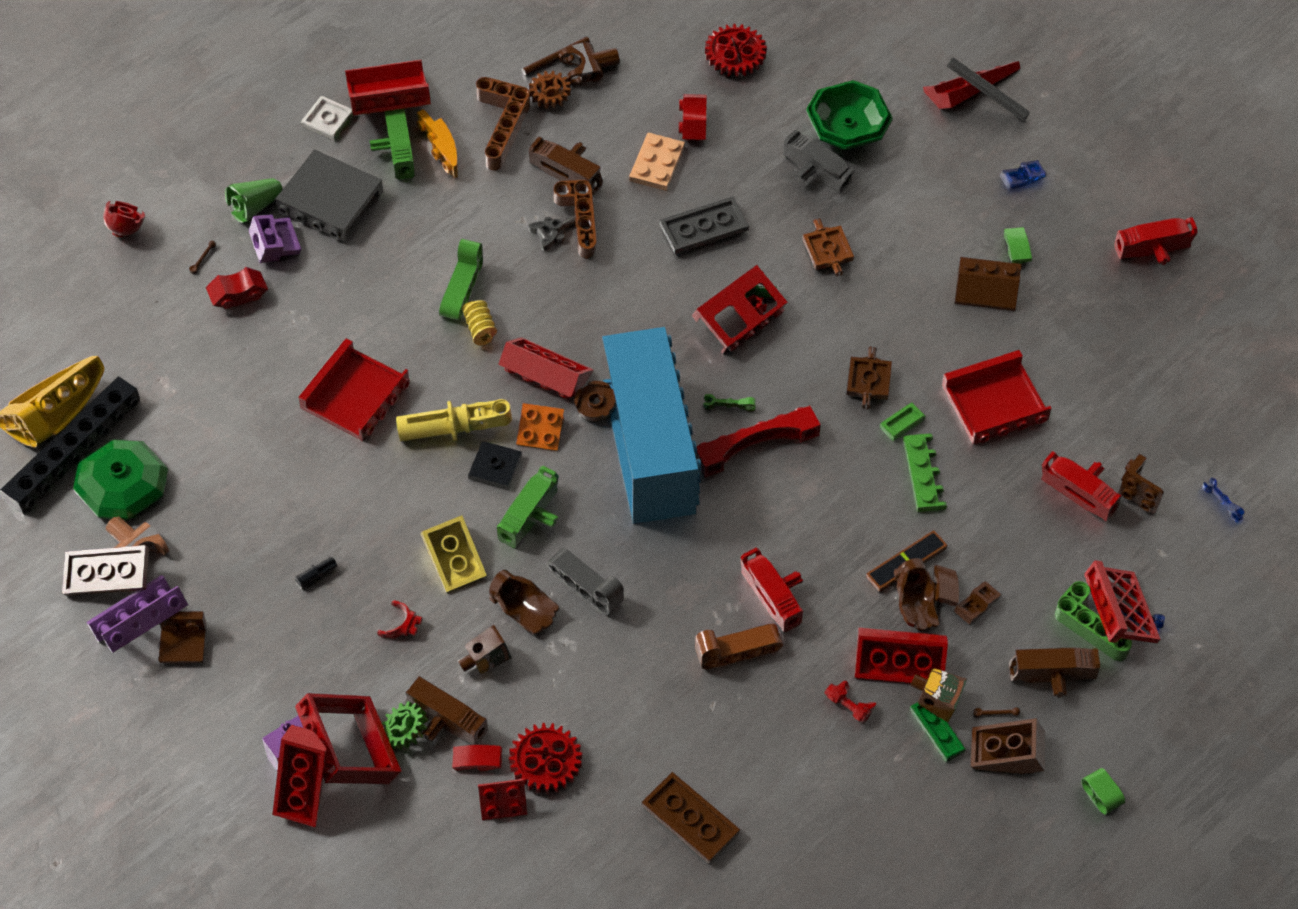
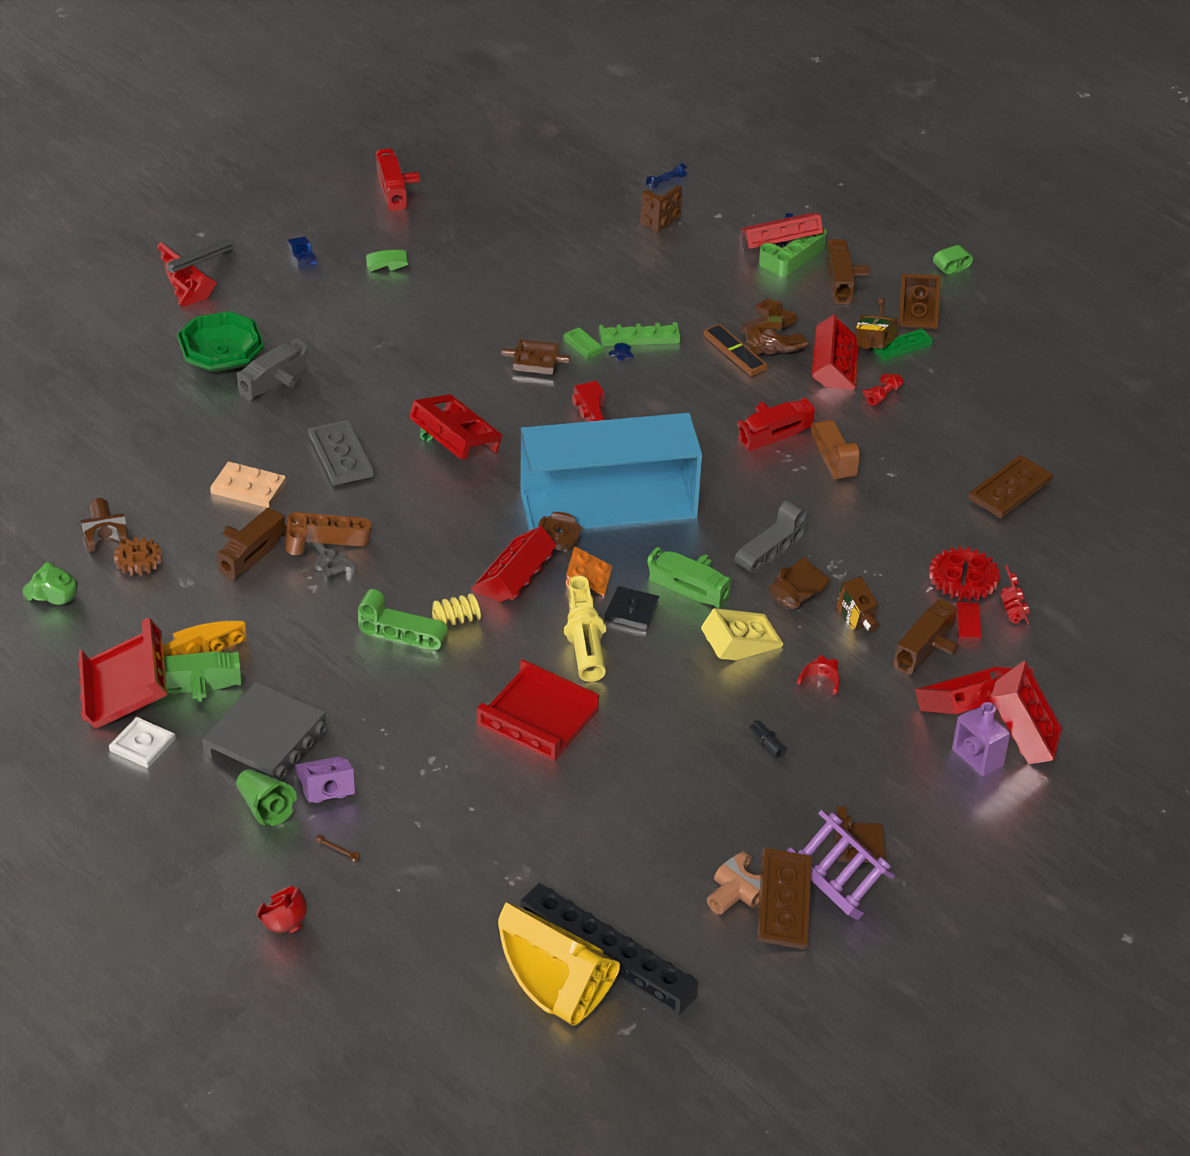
camera: 90 degrees left, 15 degrees down
green rock [73,439,168,520] -> none
red brick [205,267,268,309] -> none
bright green gear [382,701,428,750] -> none
dark orange beam [476,77,530,171] -> none
reddish brown bar [522,36,590,75] -> none
red brick [679,94,707,140] -> none
red gear [705,24,767,77] -> none
dark orange plate [802,218,854,277] -> none
red panel [942,350,1052,444] -> none
reddish brown slope [954,257,1021,311] -> none
red piece [1041,451,1122,521] -> none
none -> bright green head [23,562,78,605]
none -> clear blue plate [608,343,634,362]

